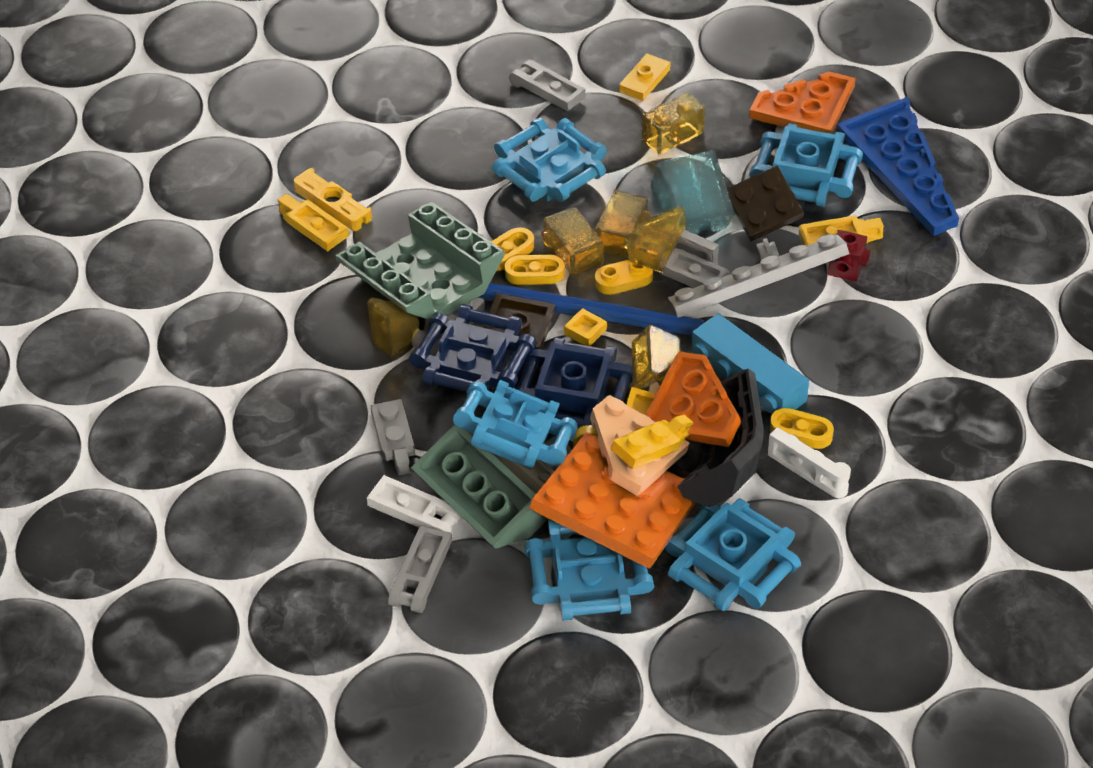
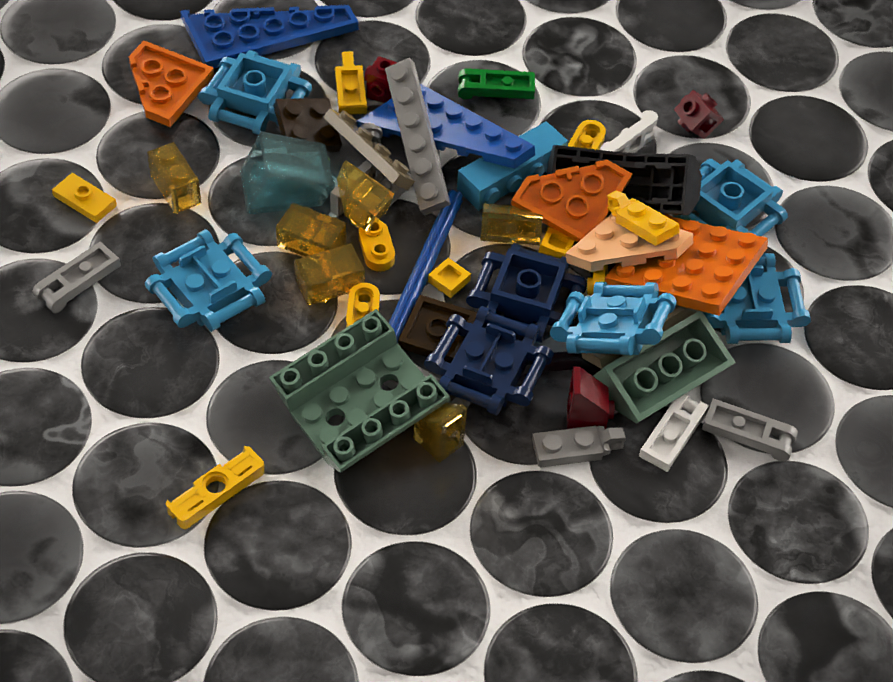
camera: 90 degrees left, 5 degrees up
yellow hinge [277,194,349,252] -> none
yellow plate [491,227,534,271] -> none
none -> dark tan plate [323,108,415,190]
none -> blue wing [356,84,535,169]
none -> green plate [458,68,535,100]
none -> dark red slope [567,367,615,429]
none -> dark red brick [674,90,724,139]

